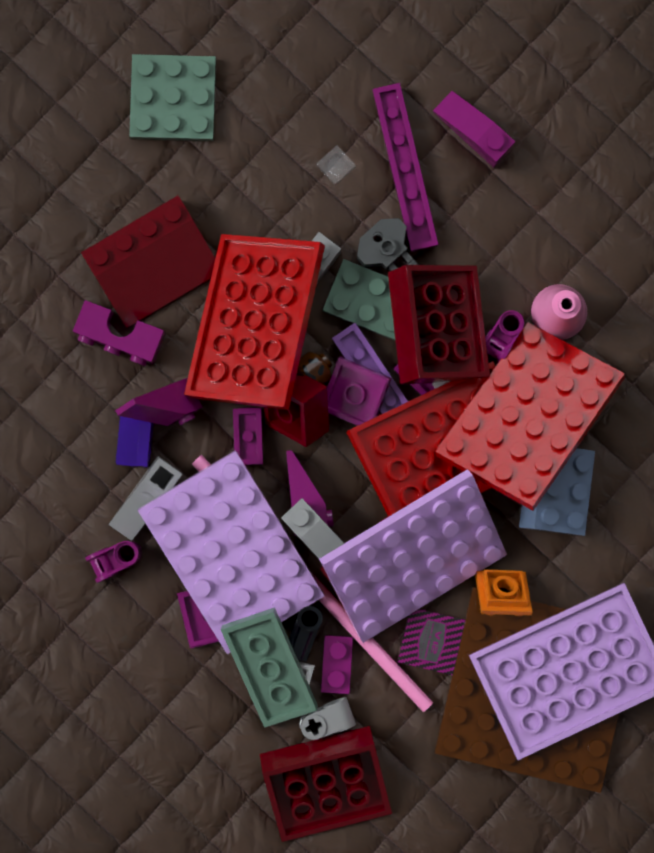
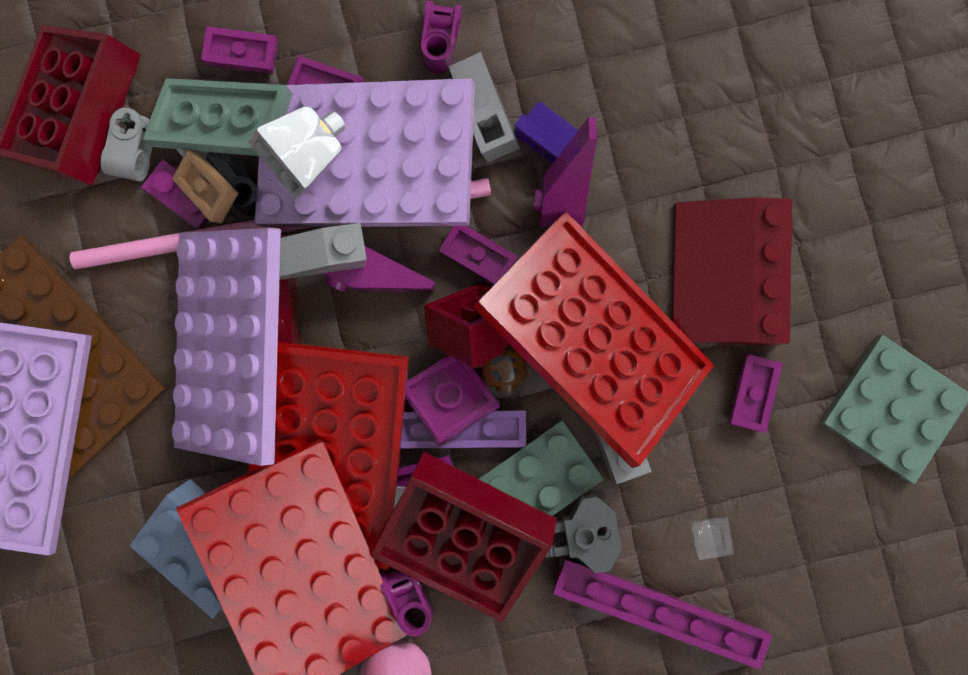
camera: 125 degrees right, 0 degrees up
magenta arch [72,300,166,366] -> none
tile [397,609,466,675] -> none
orange piece [475,570,532,616] -> none
none -> medium nougat plate [172,149,238,223]
none -> magenta plate [201,26,279,74]
none -> torso [248,106,345,199]
none -> magenta plate [728,354,783,433]

